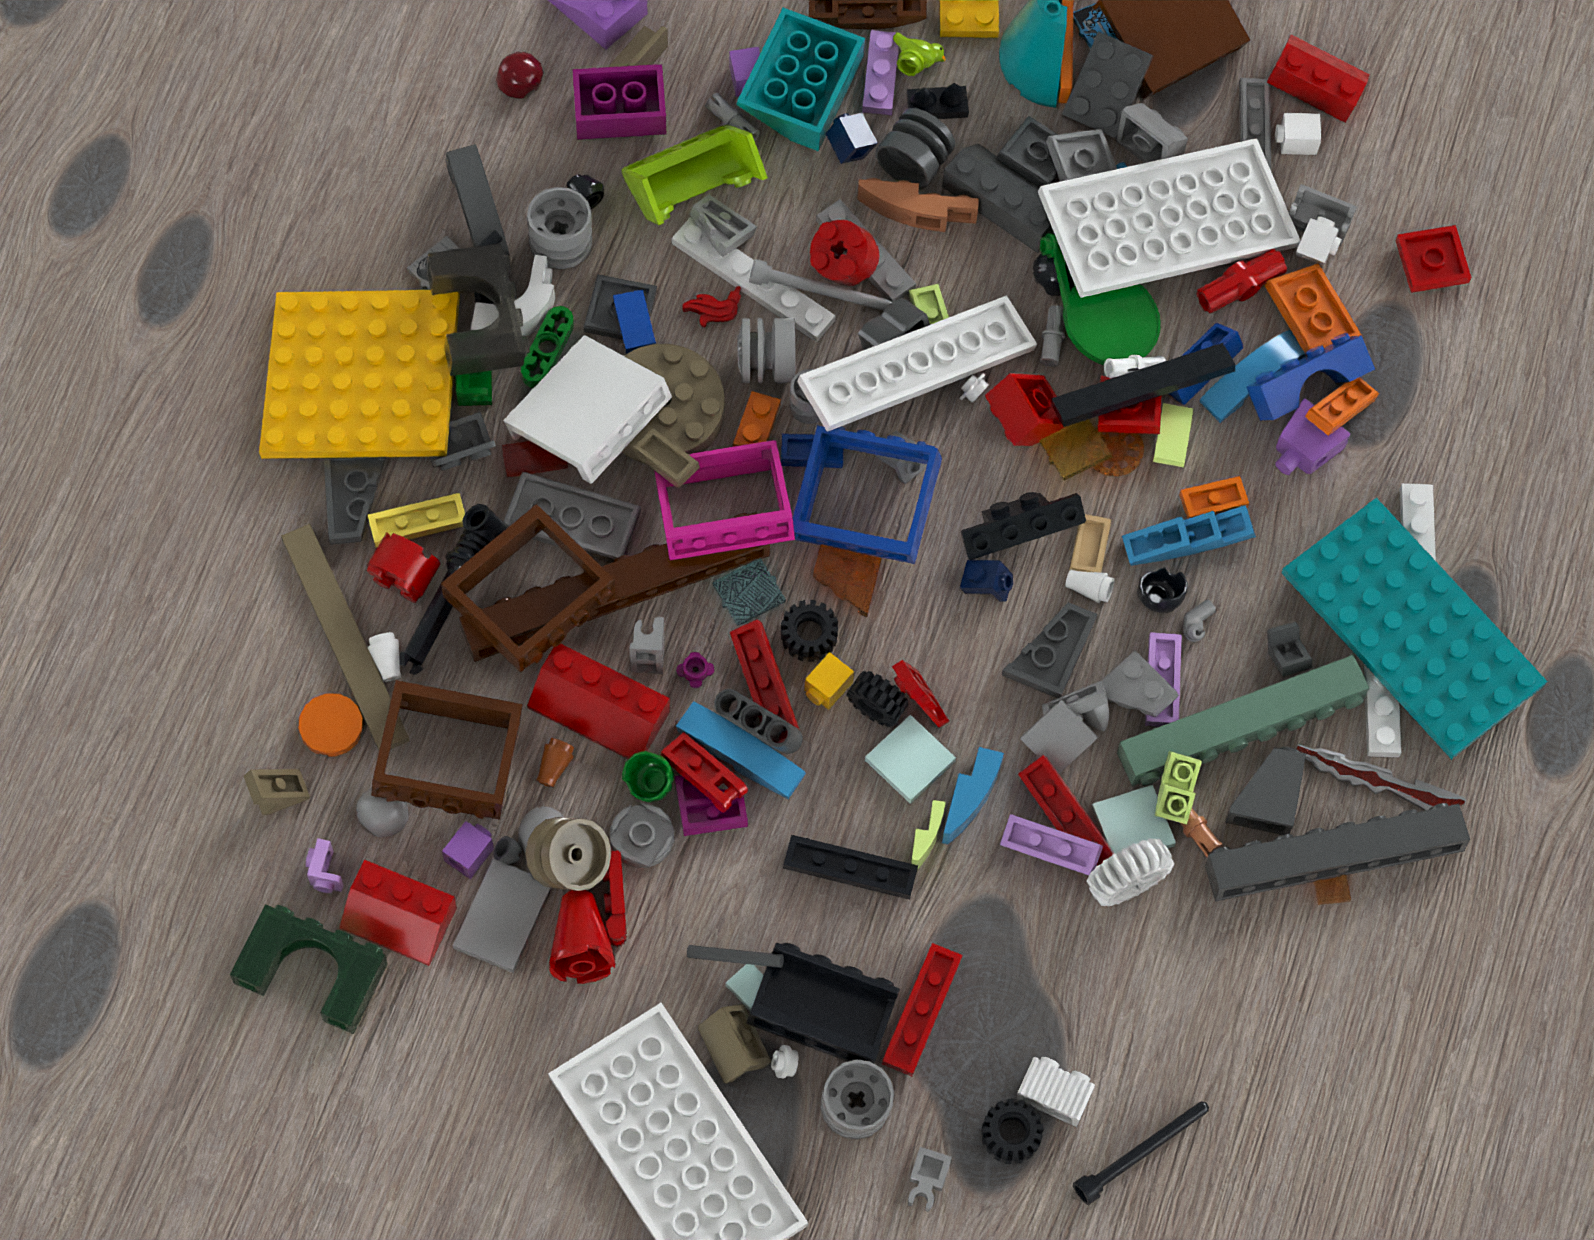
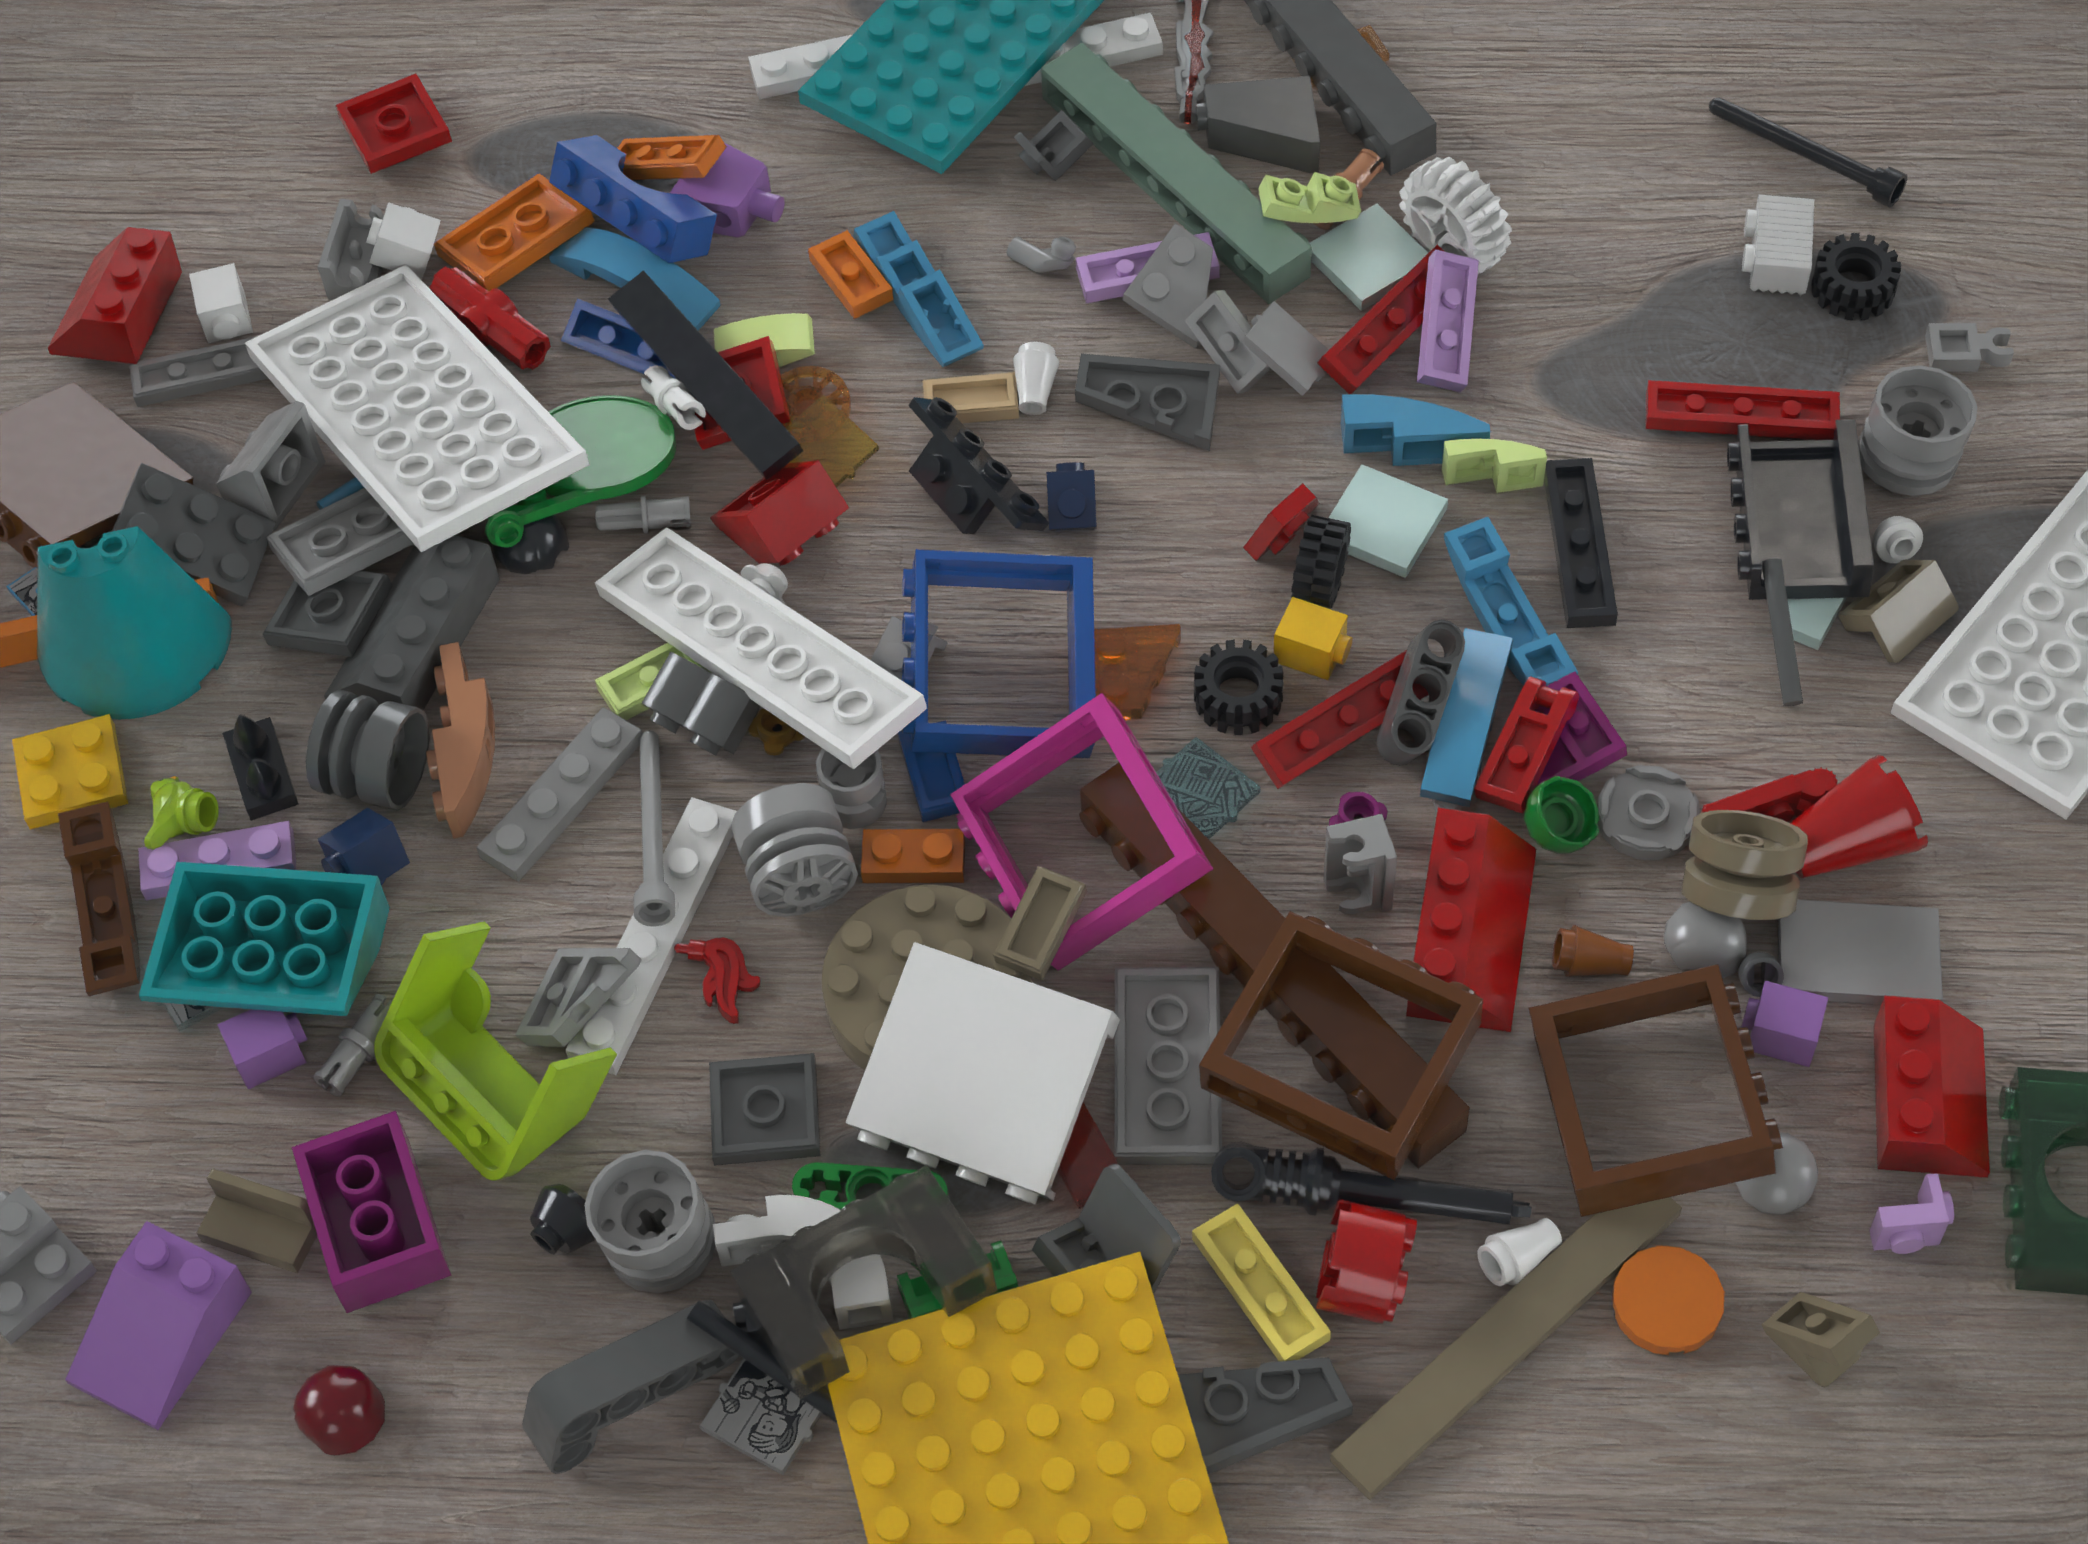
camera: 100 degrees left, 10 degrees down
blue tile [613,289,656,354] -> none
red brick [810,220,879,286] -> none
black hair [1137,567,1188,613] -> none
none -> dark azure slope [1444,517,1578,686]

